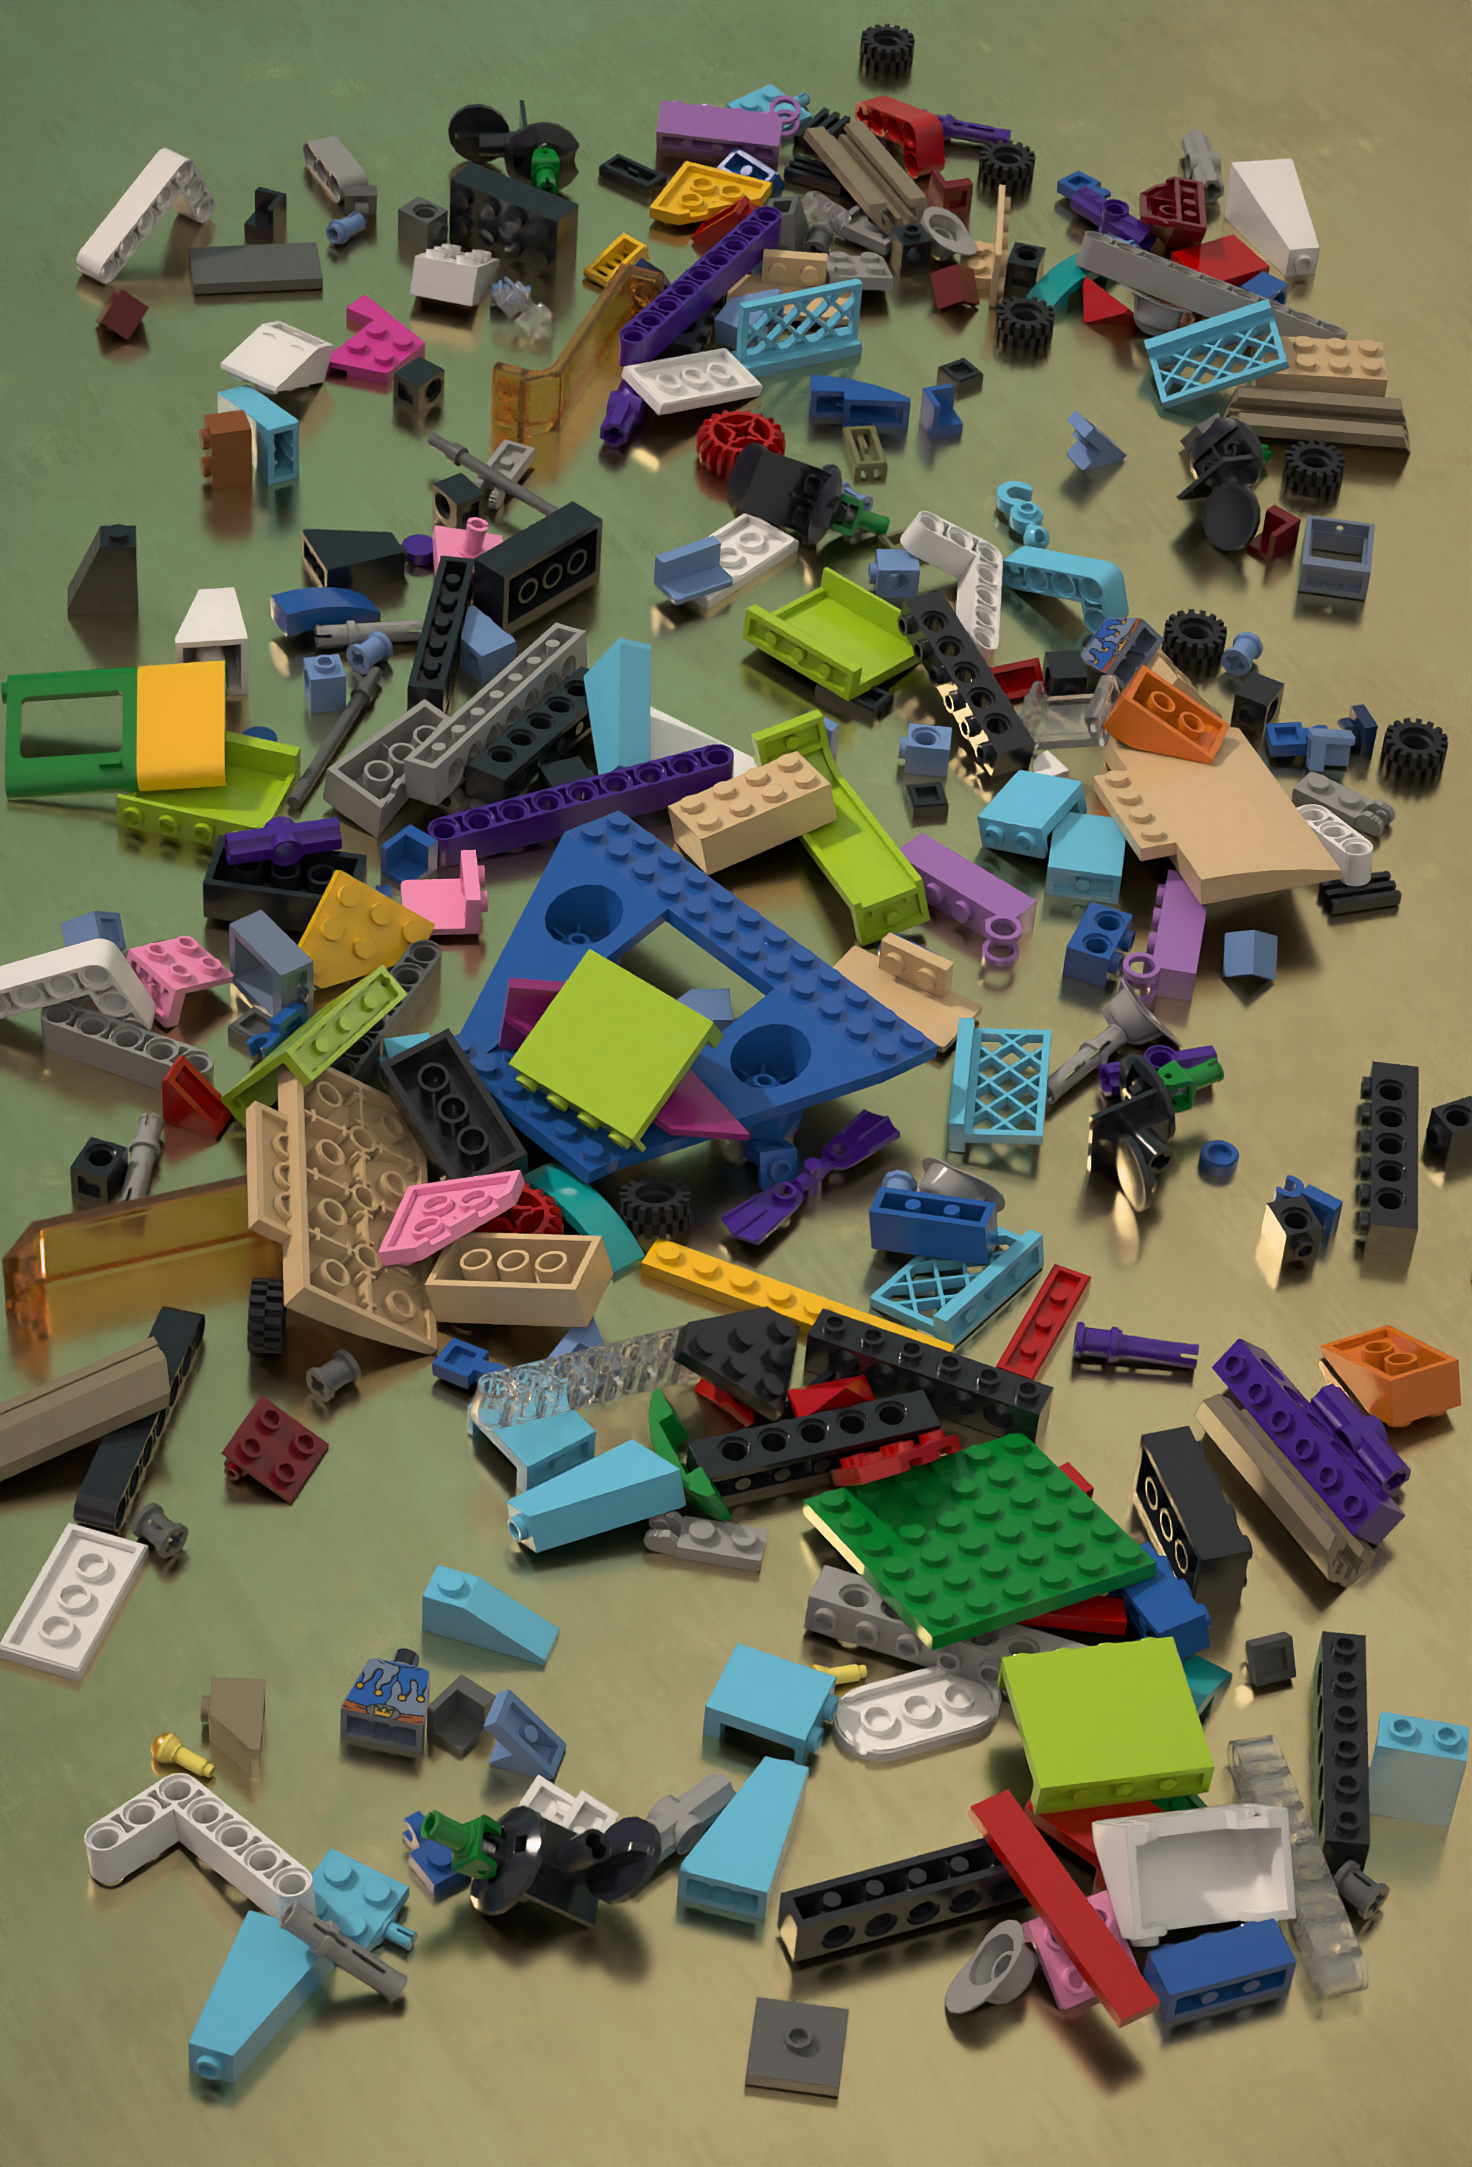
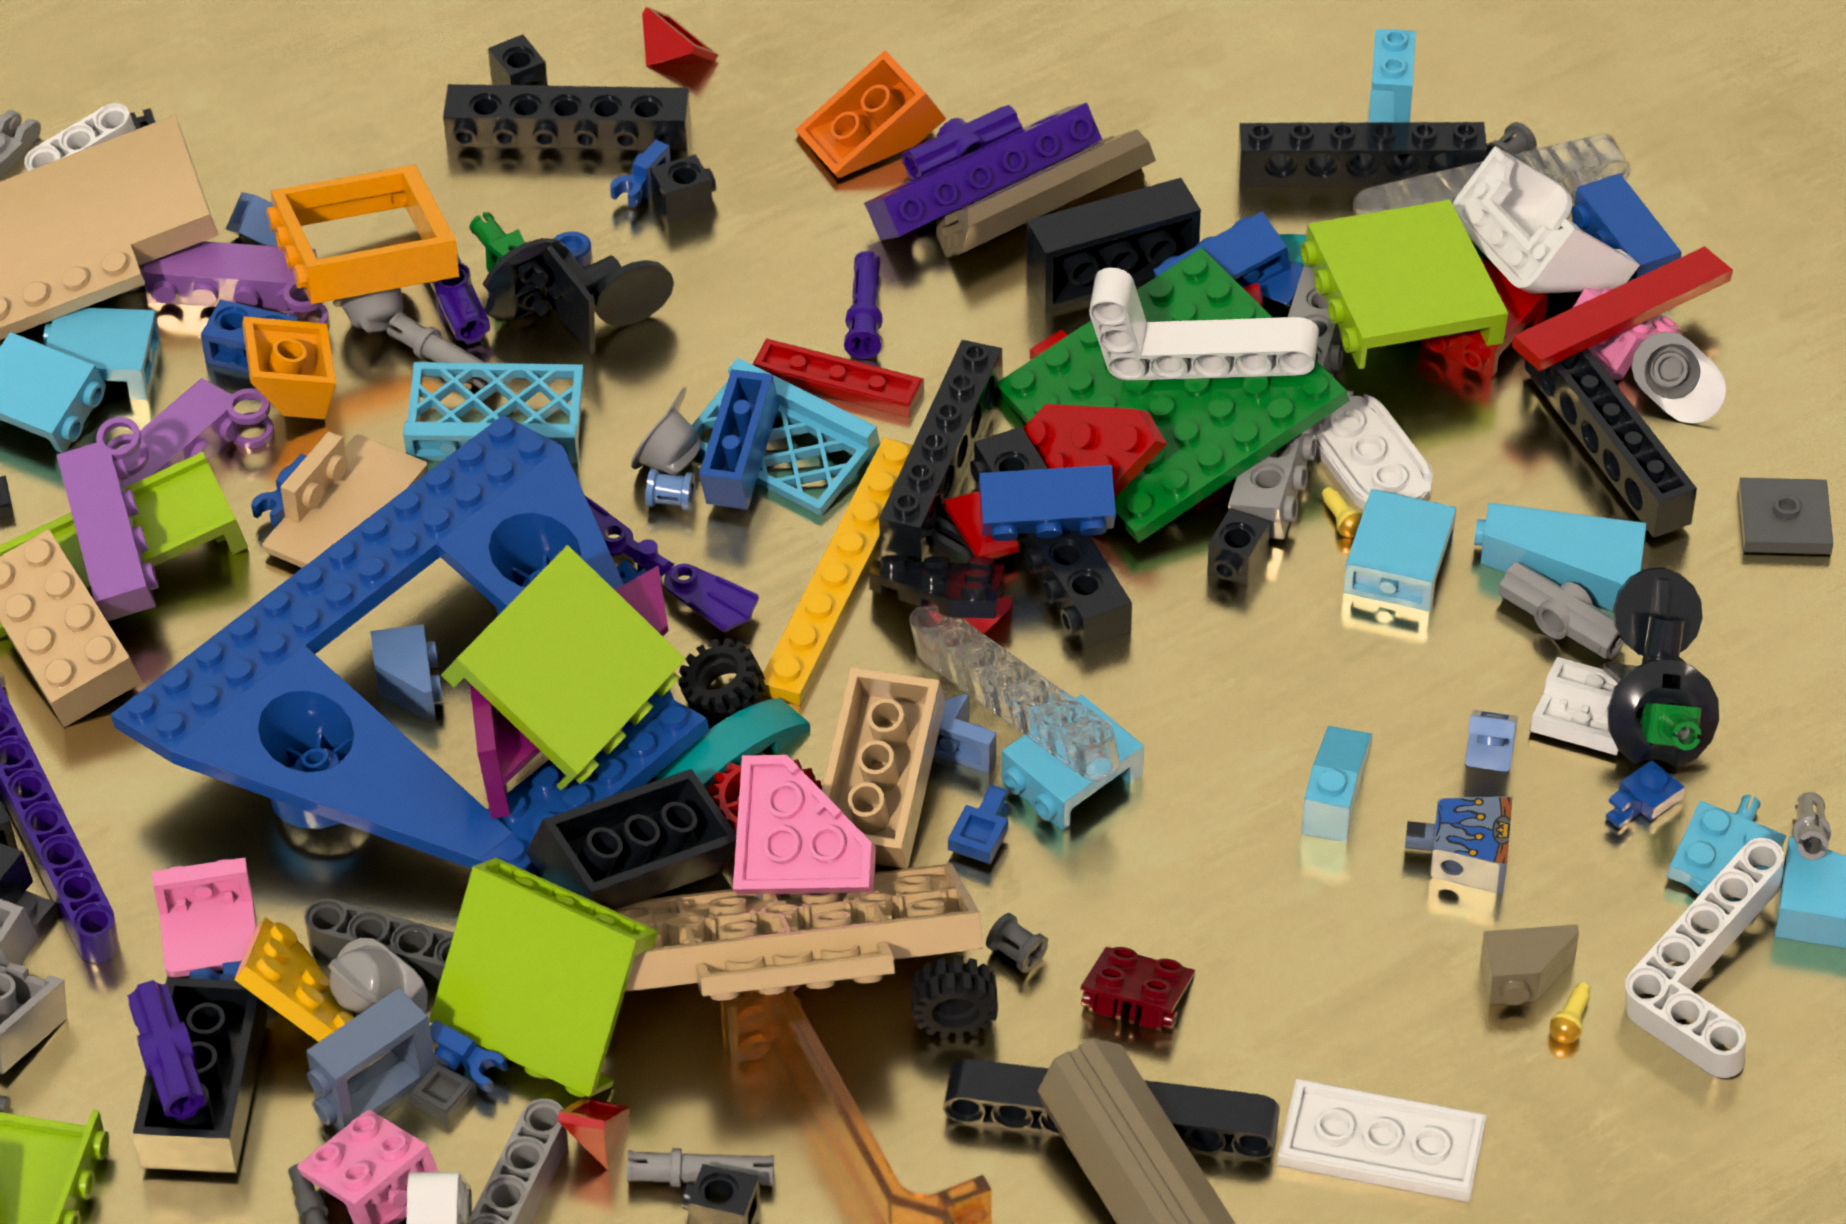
camera: 90 degrees left, 5 degrees up
dark grey bush [131,1503,189,1559] -> none
blue panel [380,824,438,886] -> none
dark grey panel [427,1674,496,1755] -> none
medium azure slope [506,1439,686,1553] -> none
light grey hinge [643,1510,768,1572] -> none
green slope [649,1388,732,1522] -> none
dark grey tile [1245,1631,1296,1687] -> none
none -> medium lavender hinge [57,417,159,622]
none -> light orange slope [242,316,336,419]
none -> light orange window [266,164,459,304]
none -> light grey piece [328,938,428,1016]
none -> blue brick [978,465,1116,541]
none -> white beam [1089,268,1319,380]
none -> black brick [1207,508,1270,586]

